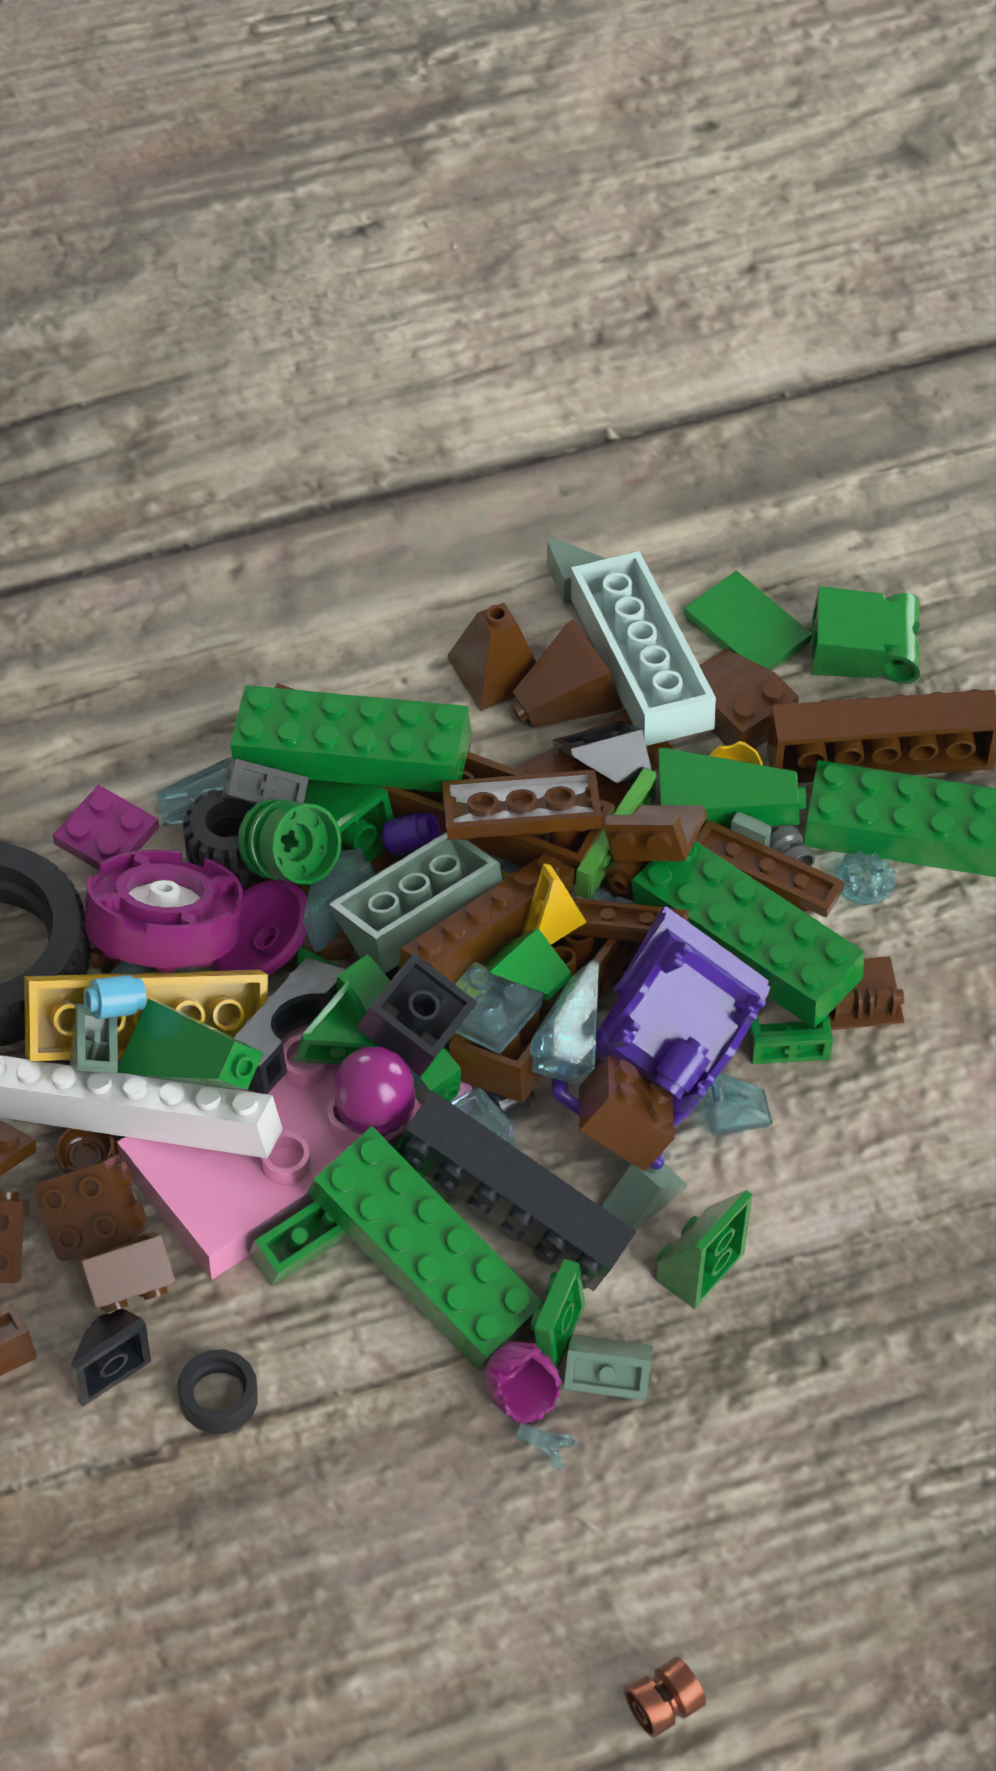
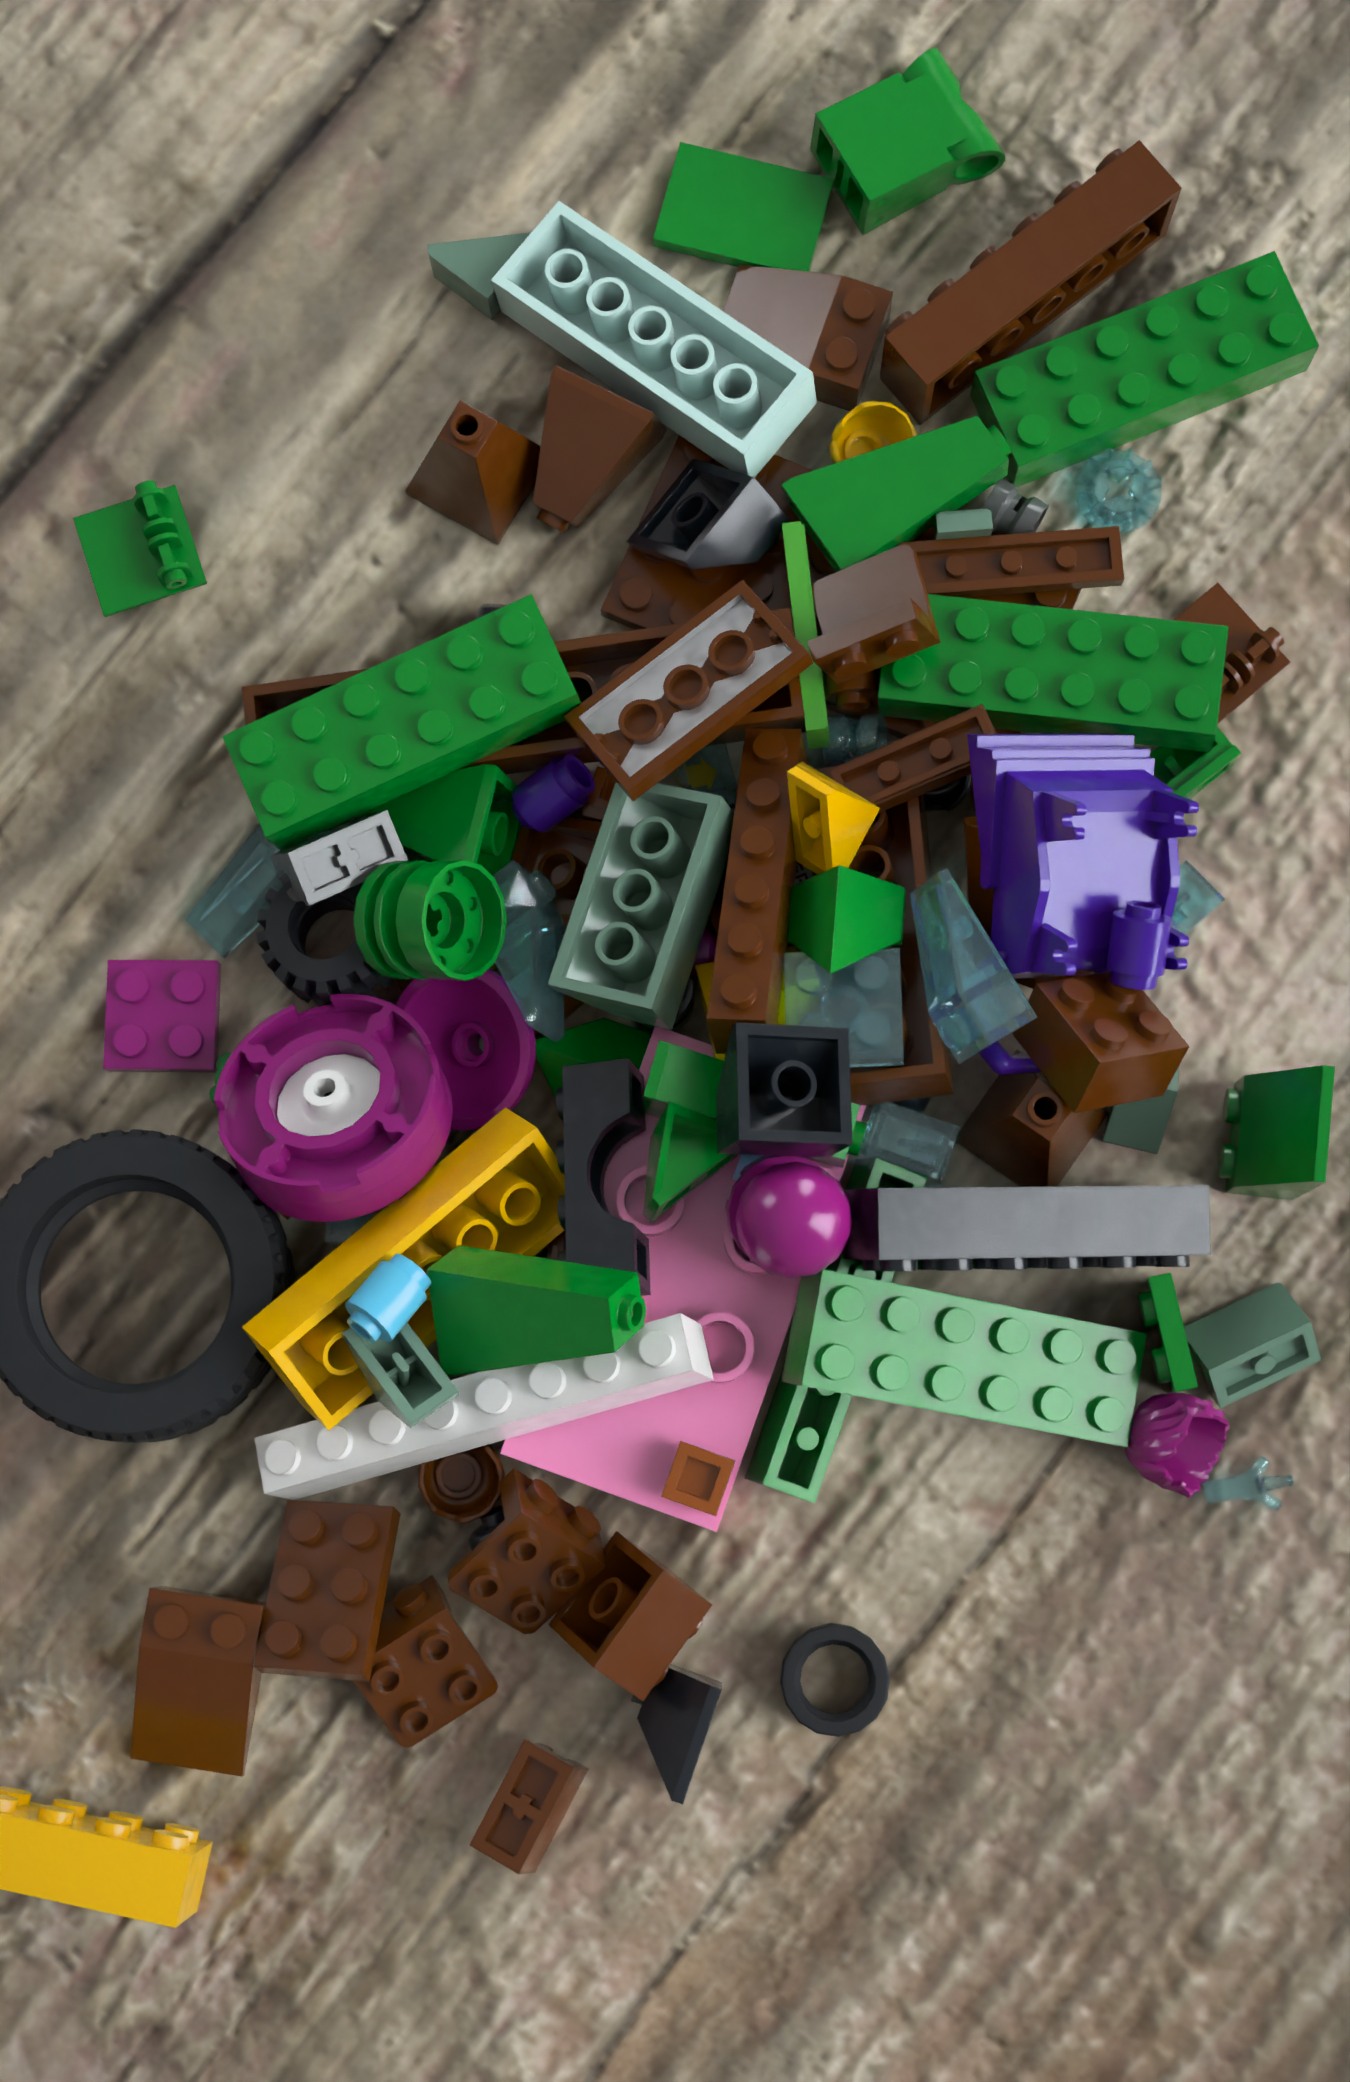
camera: 25 degrees left, 25 degrees up
none -> green hinge [73,481,207,617]
none -> dark orange plate [661,1441,736,1516]
none -> reddish brown slope [953,1049,1109,1187]

